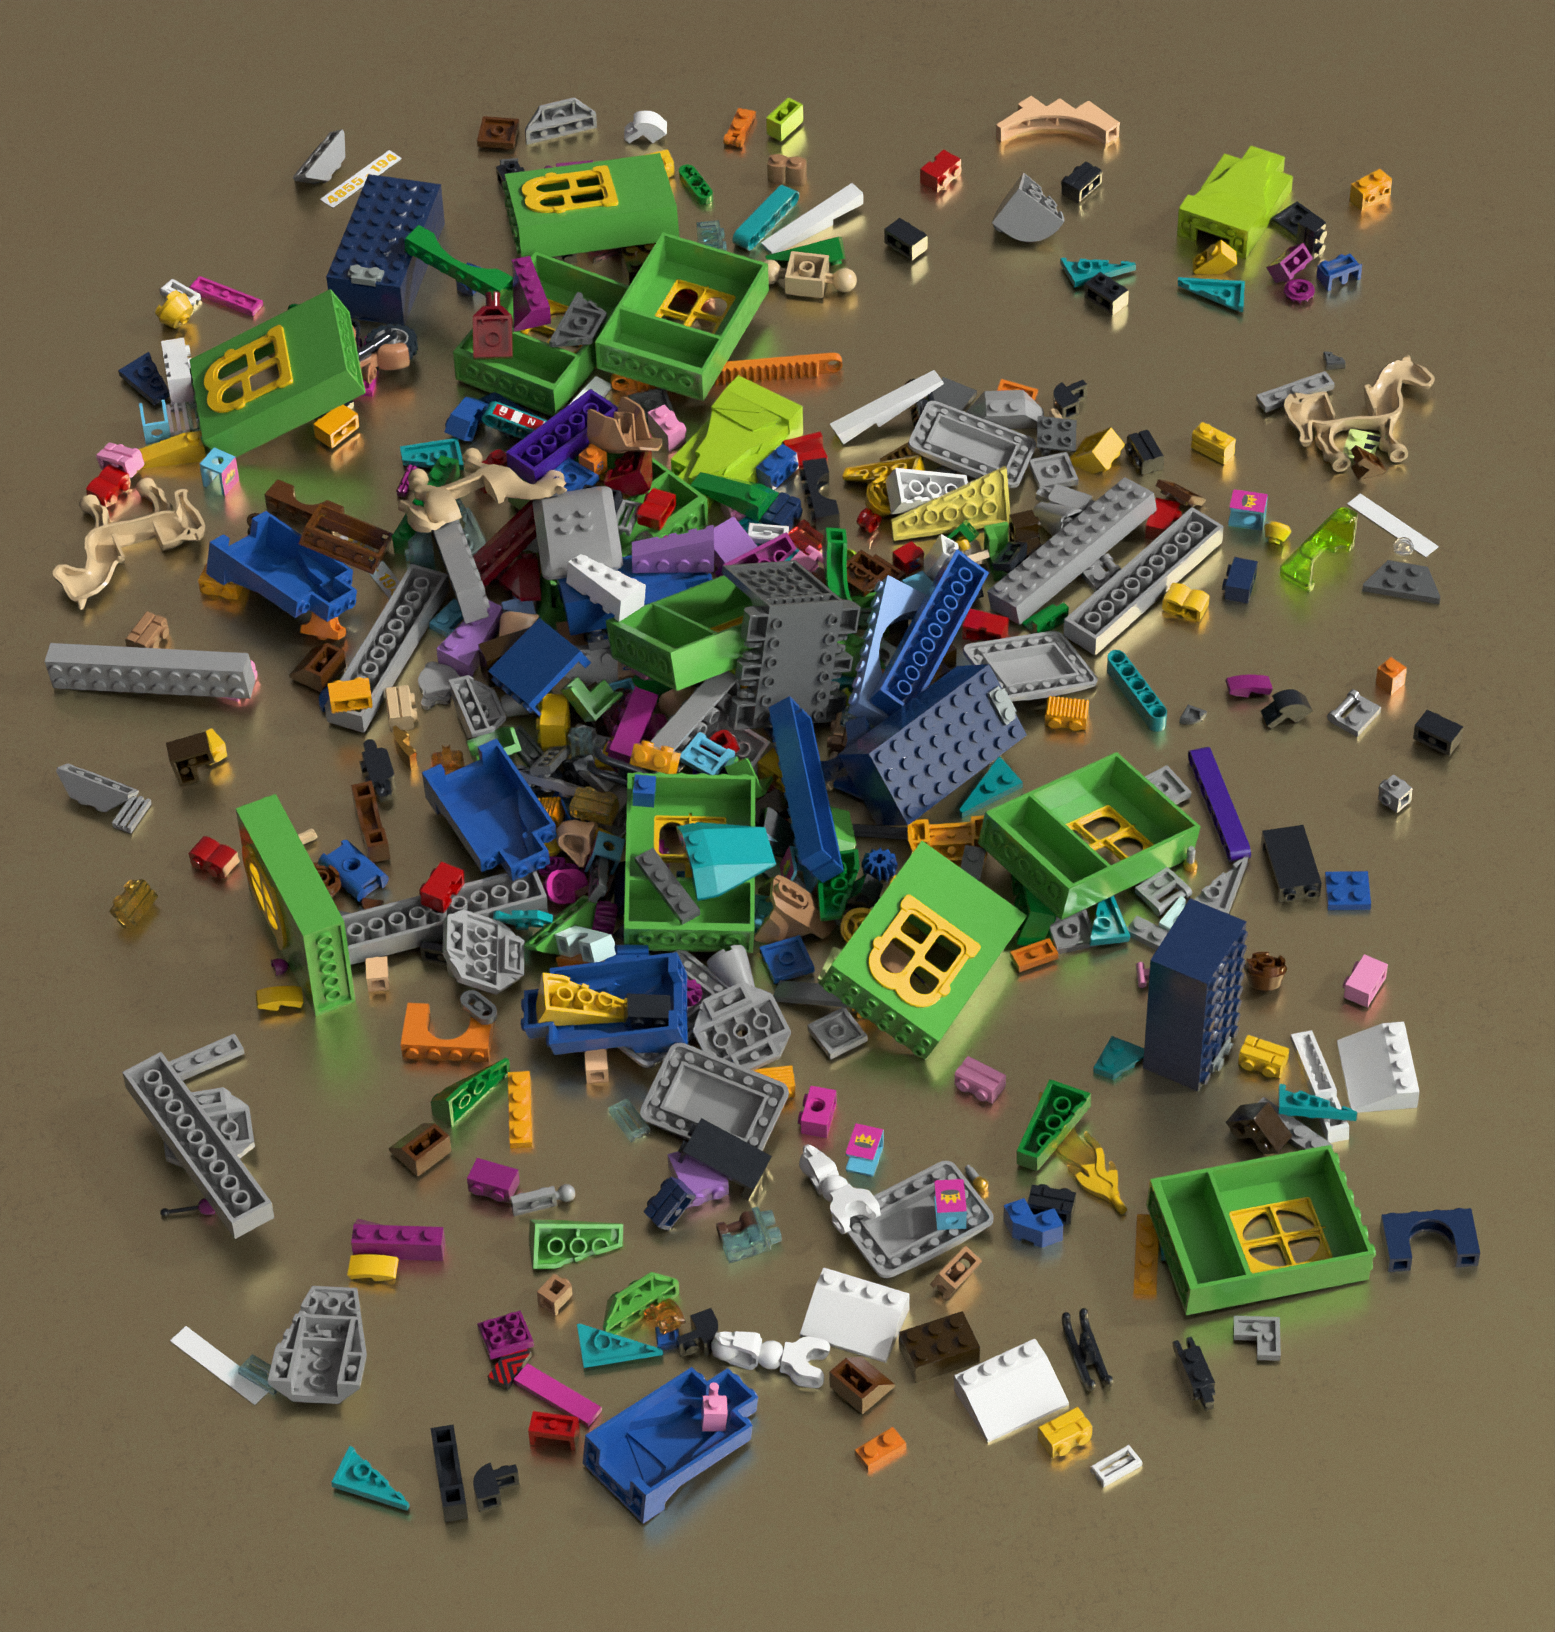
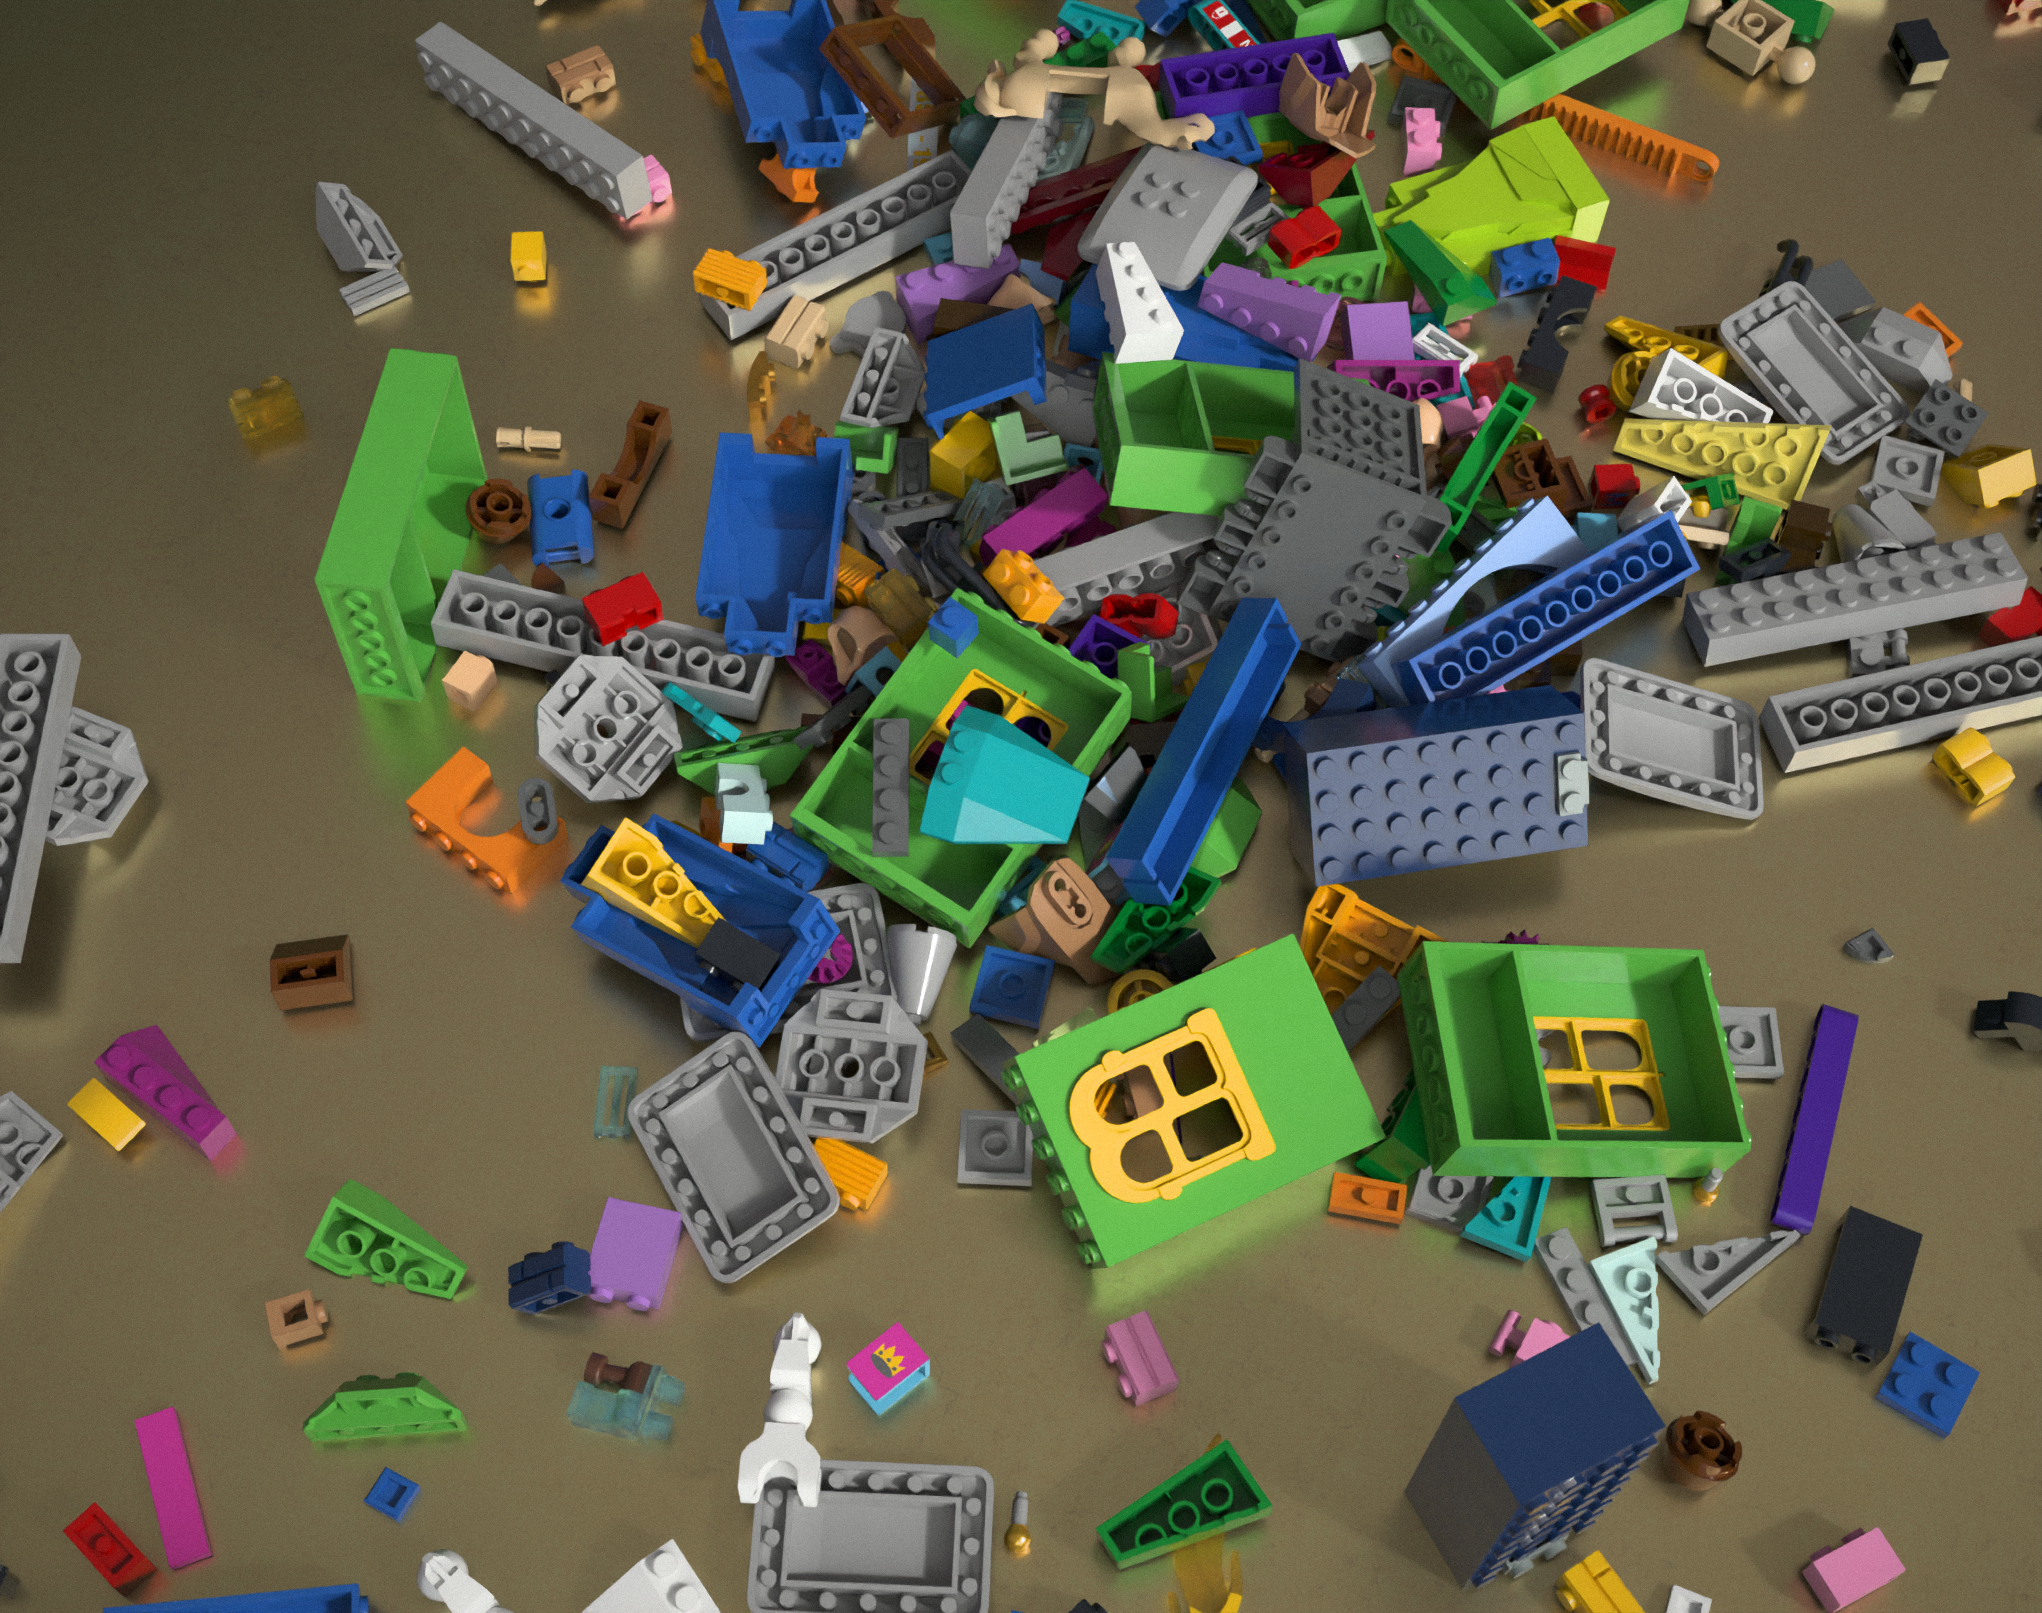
camera: 30 degrees right, 10 degrees up
dark brown brick [166,731,215,787] -> none
light grey plate [169,1033,245,1081] -> none
yellow slope [255,986,303,1011] -> none
reddish brown slope [289,643,346,692] -> none
black hinge [359,739,396,802] -> none
green wedge [431,1058,510,1128] -> none
magenta brick [467,1158,520,1203] -> none
magenta tile [477,1310,534,1360] -> none
black tile [487,1349,532,1390] -> none
light orange plate [508,1071,532,1149] -> none
light grey plate [510,1184,575,1216] -> none
dark pink piece [543,869,588,904] -> none
teal wing [577,1324,663,1368] -> none
orange brick [578,444,608,476] -> none
light nougat brick [584,1049,609,1084] -> none
magenta gear [592,901,618,935] -> none
clear orange piece [644,1298,686,1335] -> none
black brick [676,1308,719,1357] -> none
black panel [678,1118,772,1200] -> none
medium azure plate [679,732,735,775] -> none
dark blue brick [761,492,803,534] -> none
dark pink brick [798,1086,837,1138] -> none
white slope [830,370,944,445] -> none
black axle [852,823,908,840] -> none
blue gear [861,847,897,882] -> none
piece [934,1179,967,1230] -> none
teal wing [959,757,1023,818] -> none
red brick [962,609,1009,643] -> none
green panel [1022,602,1069,634] -> none
light orange brick [1045,696,1089,731] -> none
black brick [1053,379,1087,419] -> none
teal wing [1093,1036,1144,1080] -> none
teal beam [1107,650,1167,732] -> none
magenta slope [1225,674,1273,698] -> none

